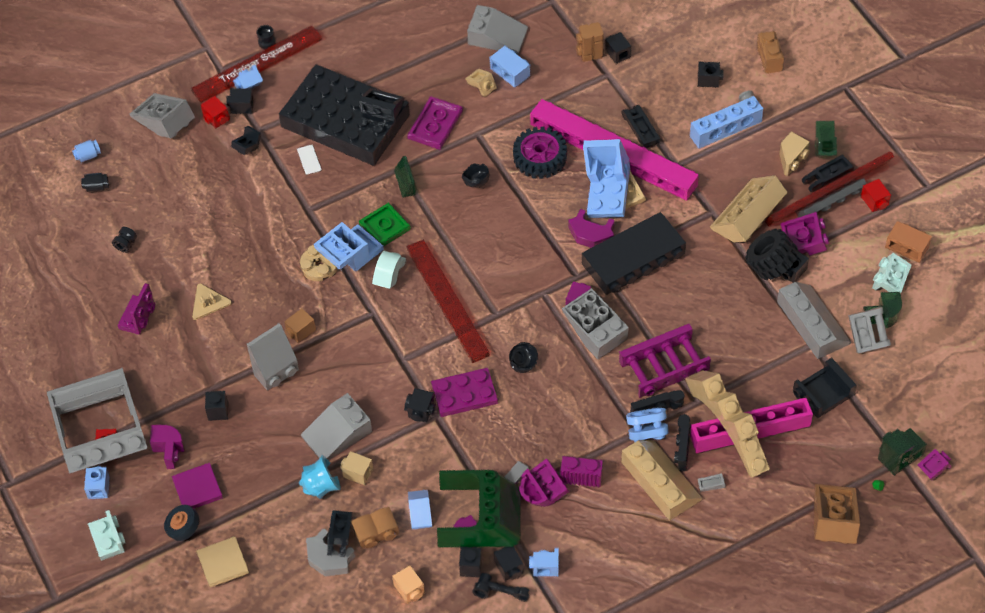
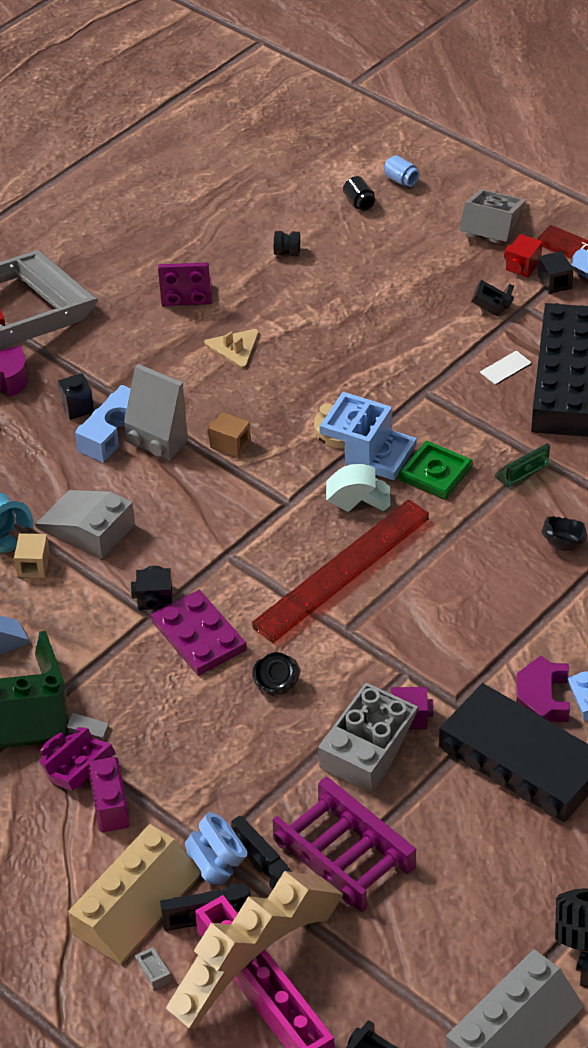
camera: 70 degrees right, 10 degrees down
none -> light blue arch [75,385,131,463]

